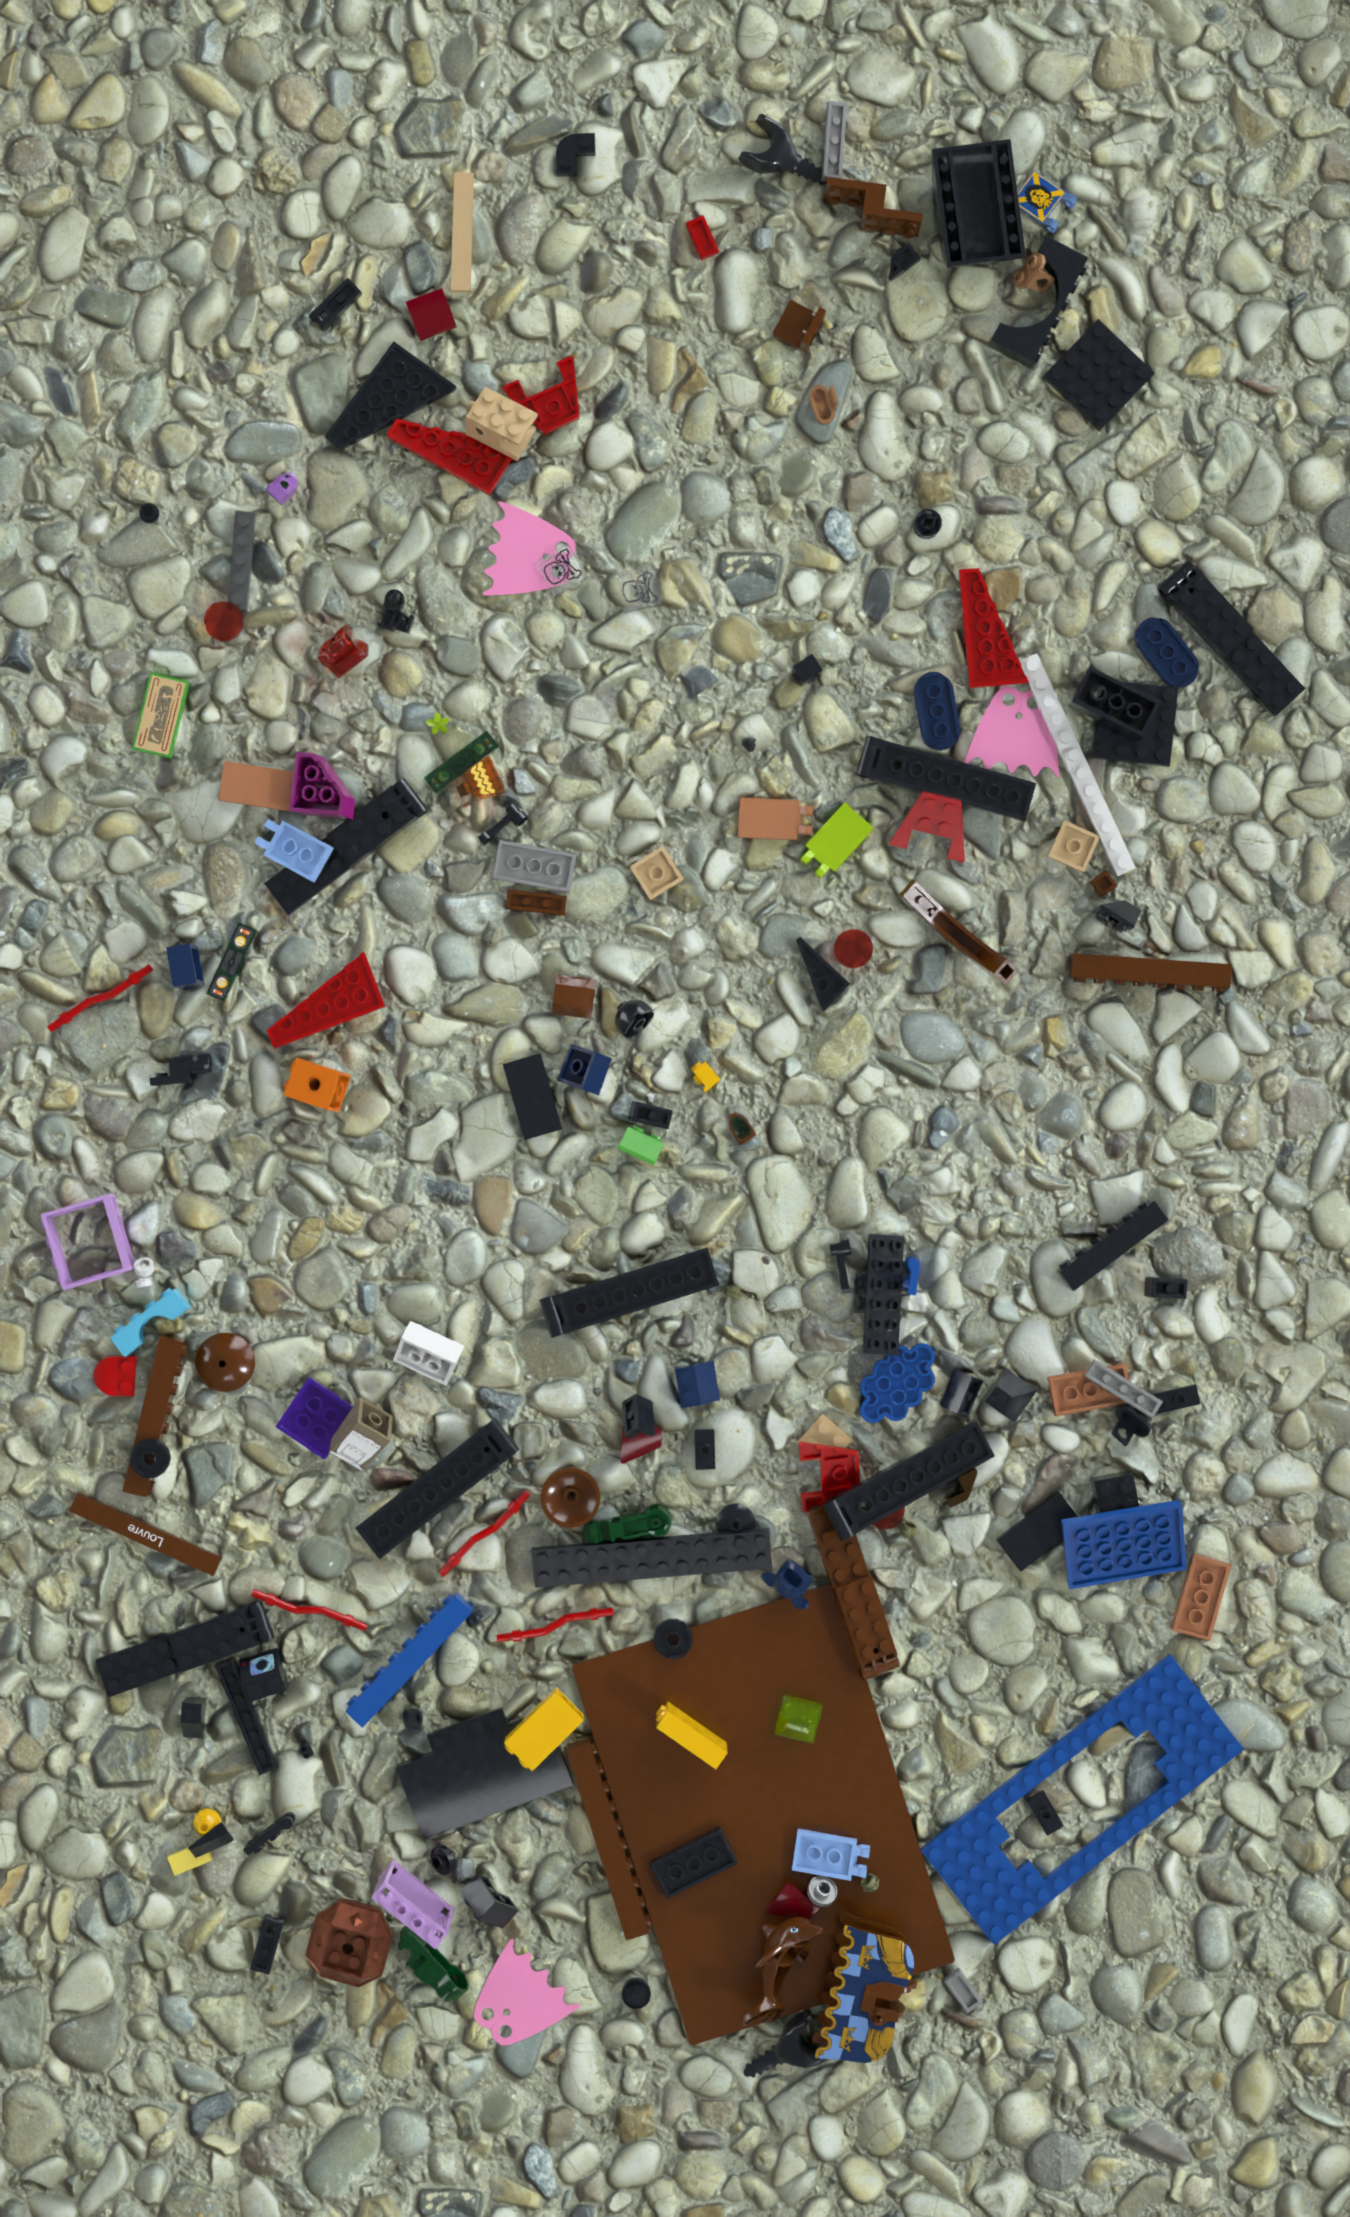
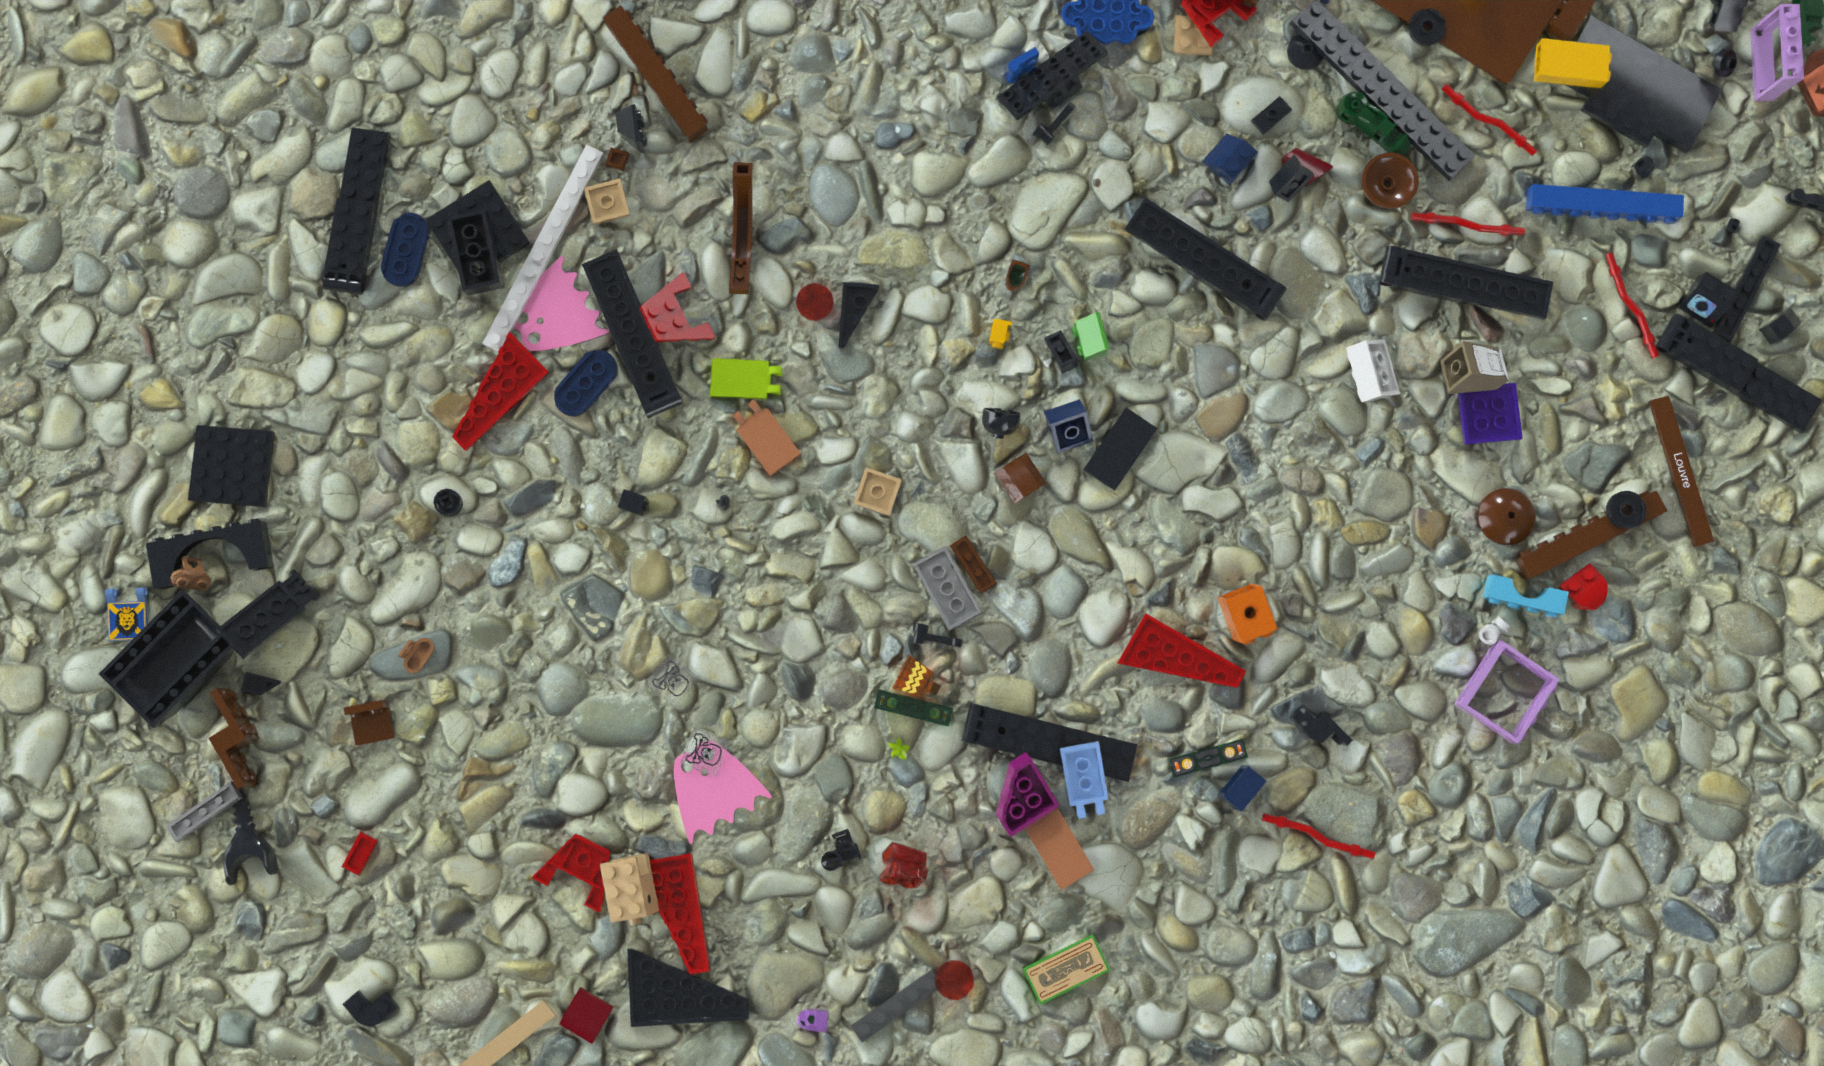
camera: 130 degrees left, 5 degrees down
none -> black hinge [216,569,321,659]

